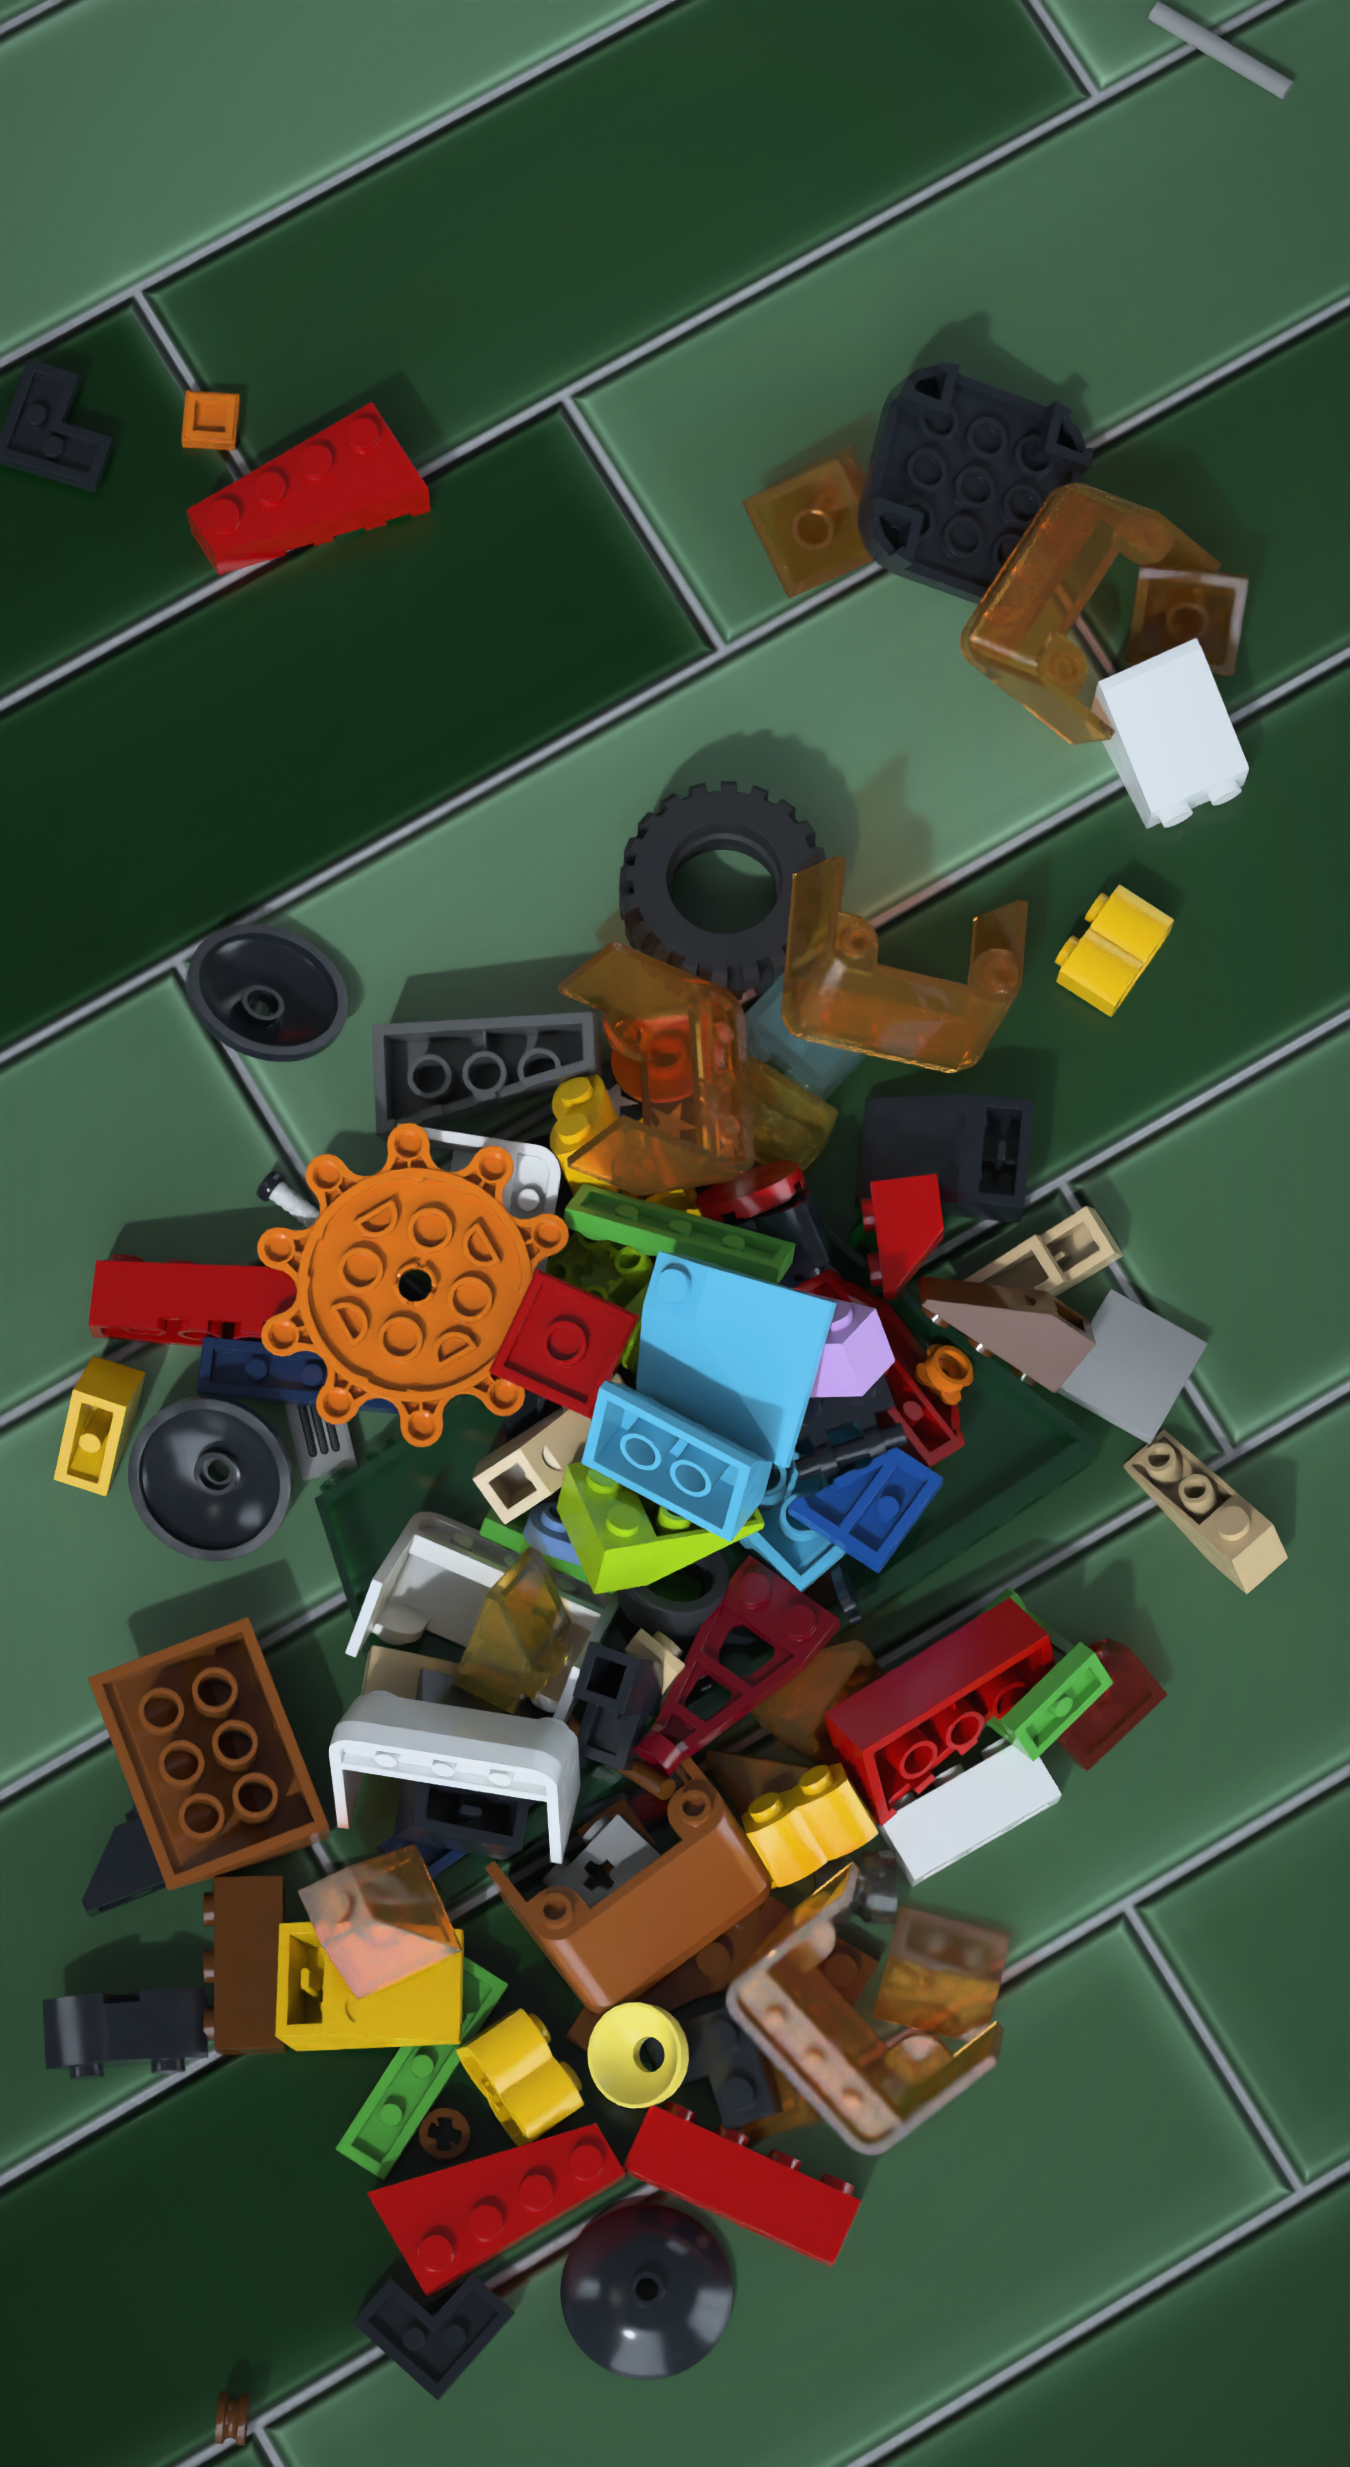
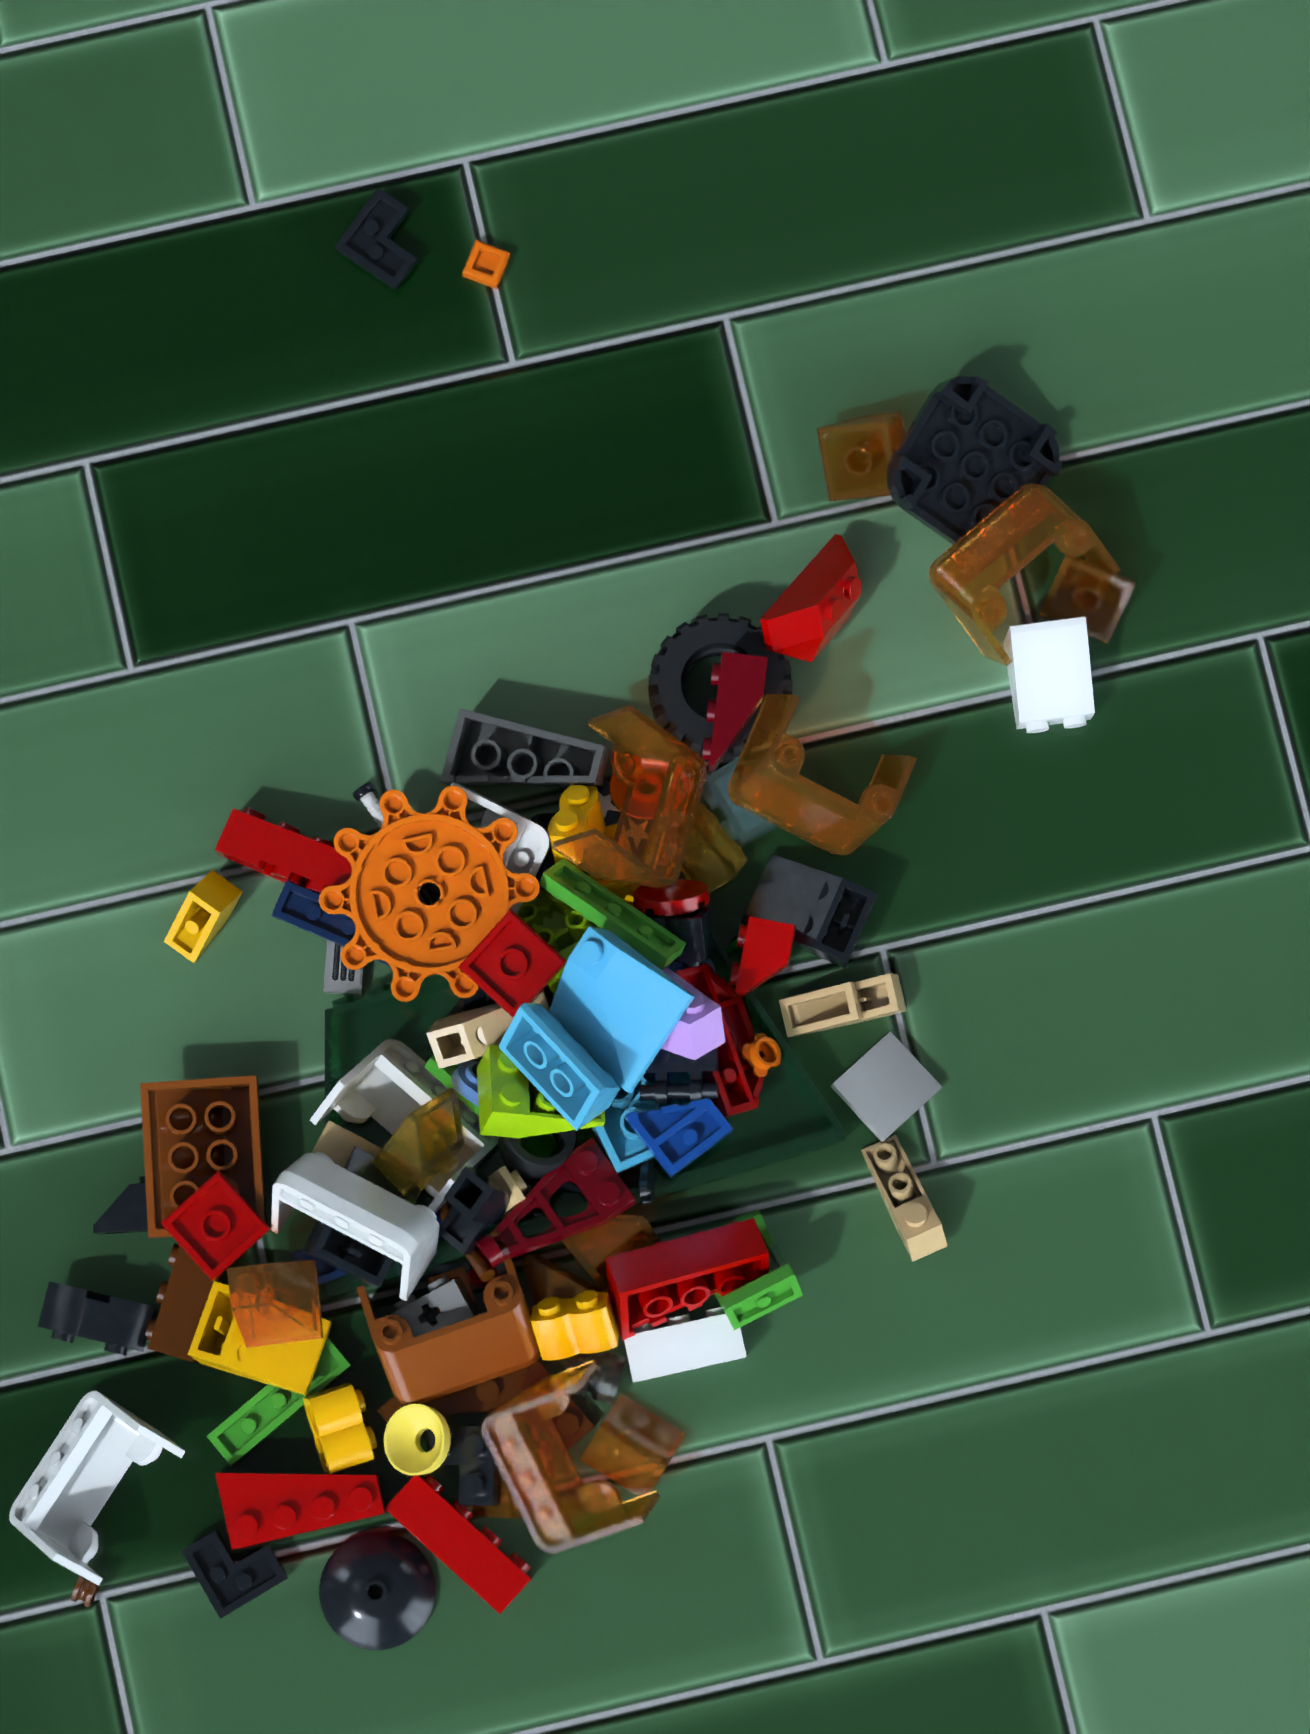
camera: 20 degrees right, 5 degrees up
black dish [128,1396,294,1561] -> none
black dish [185,924,349,1062] -> none
red wedge [187,402,430,575] -> none
reddish brown bush [419,2108,471,2162] -> none
slope [917,1276,1096,1393] -> none
yellow brick [1055,884,1174,1017] -> none
clear red bracket [1056,1638,1168,1772] -> none
light grey bar [1148,1,1293,100] -> none
none -> white windscreen [9,1391,186,1585]
none -> red tile [160,1171,271,1281]
none -> dark red slope [702,652,768,772]
none -> red wedge [760,534,862,663]

